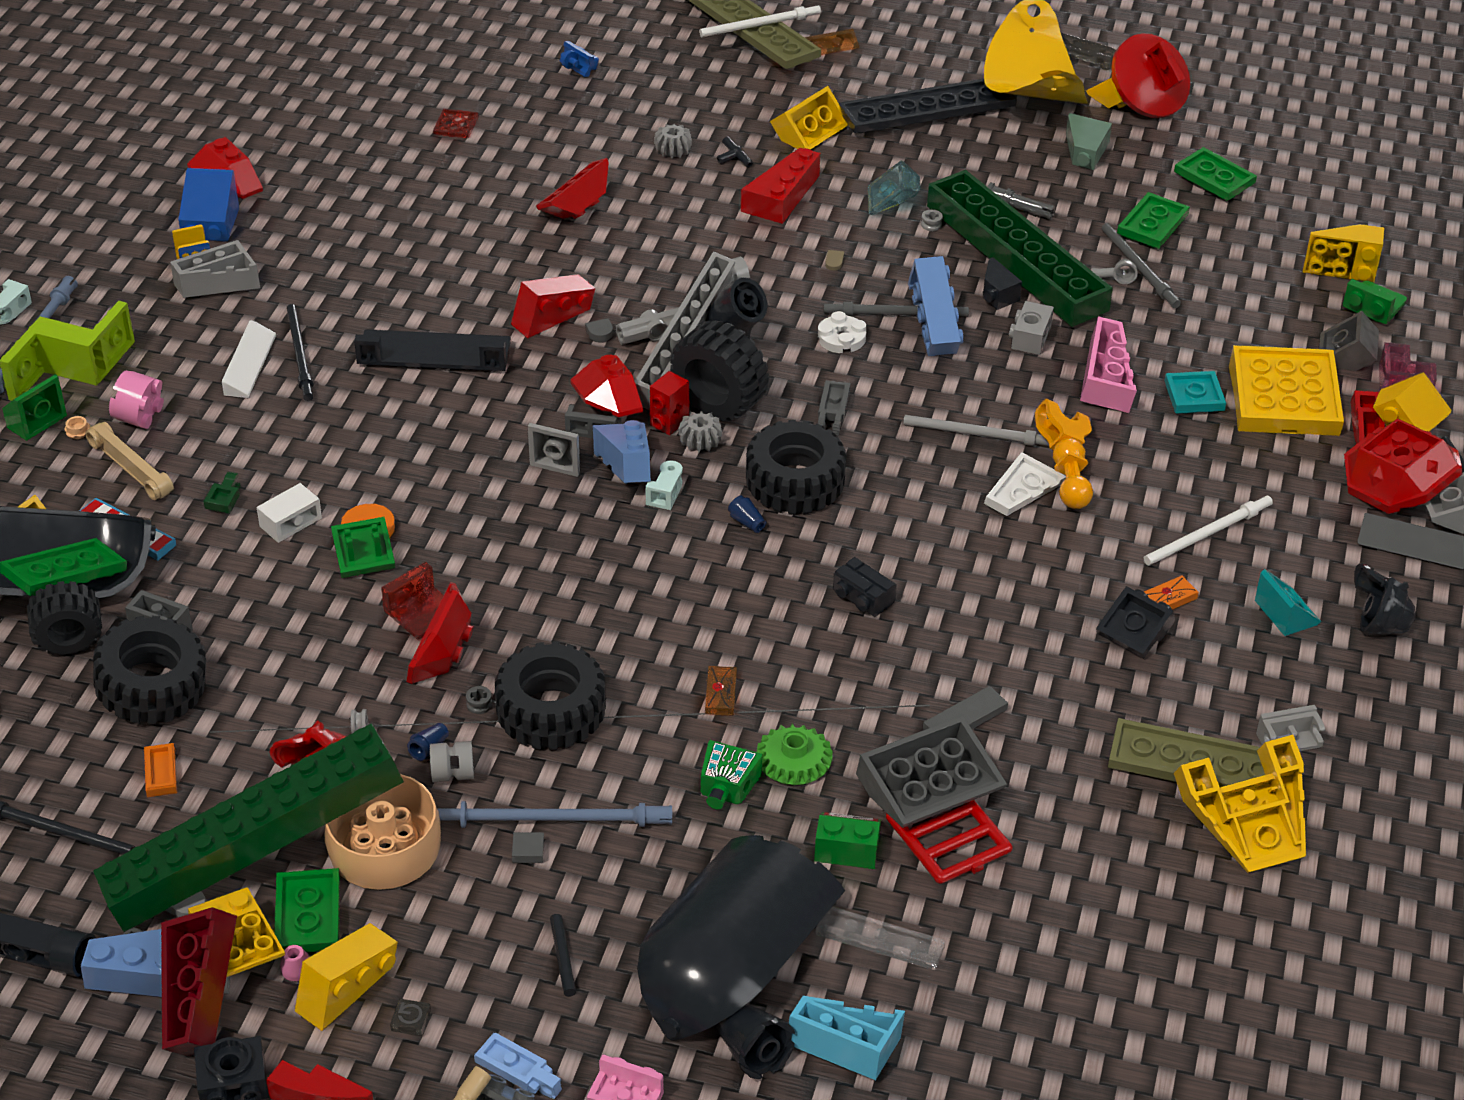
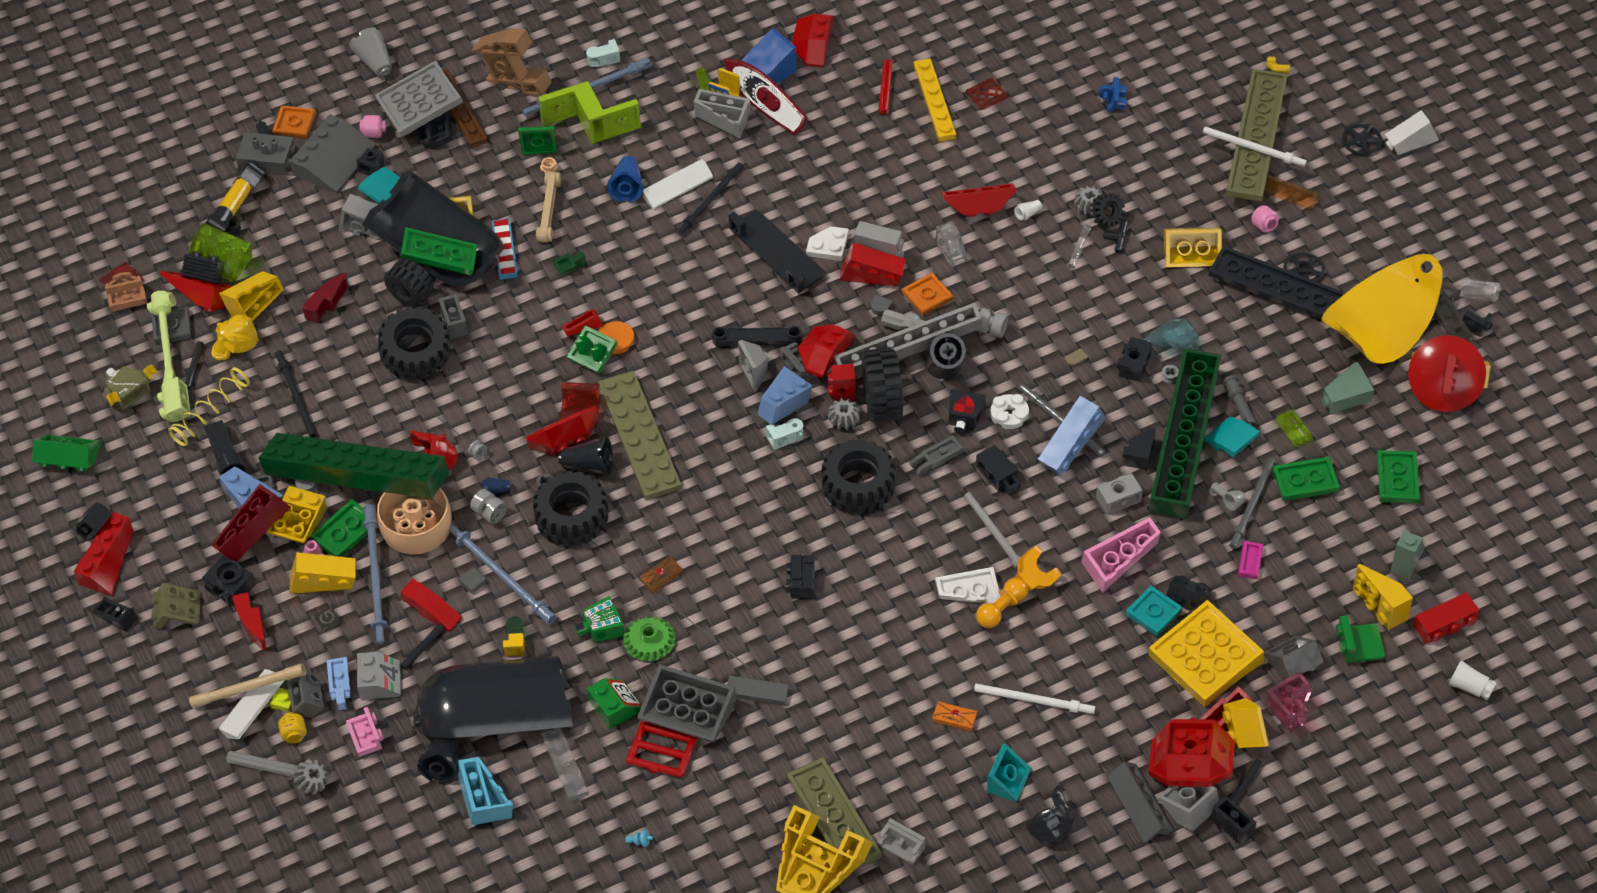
camera: 50 degrees right, 10 degrees up
bright pink brick [109,370,164,429] -> none
orange tile [144,743,177,797] -> none
white brick [257,483,322,543] -> none
dark blue cone [728,495,766,533] -> none
red wedge [741,148,821,224] -> none
black plate [1096,586,1175,659] -> none
none -> light grey slope [357,652,401,700]
none -> sand blue bar [363,504,388,644]
none -> red slope [400,578,462,632]
none -> yellow leg [503,616,525,657]
none -> black cone [558,437,613,475]
none -> red slope [562,309,604,336]
none -> olive plate [598,371,682,500]
none -> blue cone [607,156,643,203]
none -> medium azure hair [625,829,653,847]
none -> clear neon green axle [696,67,709,91]
none -> black piece [711,326,803,348]
none -> piece [723,58,808,135]
none -> white plate [806,226,849,261]
none -> light grey brick [854,221,904,258]
none -> red axle [879,59,893,115]
none -> orange tile [902,273,953,316]
none -> yellow plate [914,58,956,142]
none -> clear slope [936,221,968,266]
none -> black torso [949,389,986,434]
none -> black brick [976,445,1021,495]
none -> white cone [1014,200,1042,221]
none -> clear bar [1068,224,1091,269]
none -> black tyre [1090,193,1125,227]
none -> black brick [1117,337,1152,382]
none -> black bracket [1166,575,1213,611]
none -> teal slope [1204,417,1260,457]
none -> dark pink tile [1238,541,1263,580]
none -> bright pink head [1251,205,1279,233]
none -> clear neon green tile [1276,409,1313,447]
none -> black wheel [1283,252,1325,282]
none -> sand green slope [1390,530,1424,579]
none -> red brick [1413,592,1480,644]
none -> clear tile [1460,278,1500,301]
none -> black bracket [1461,310,1493,337]

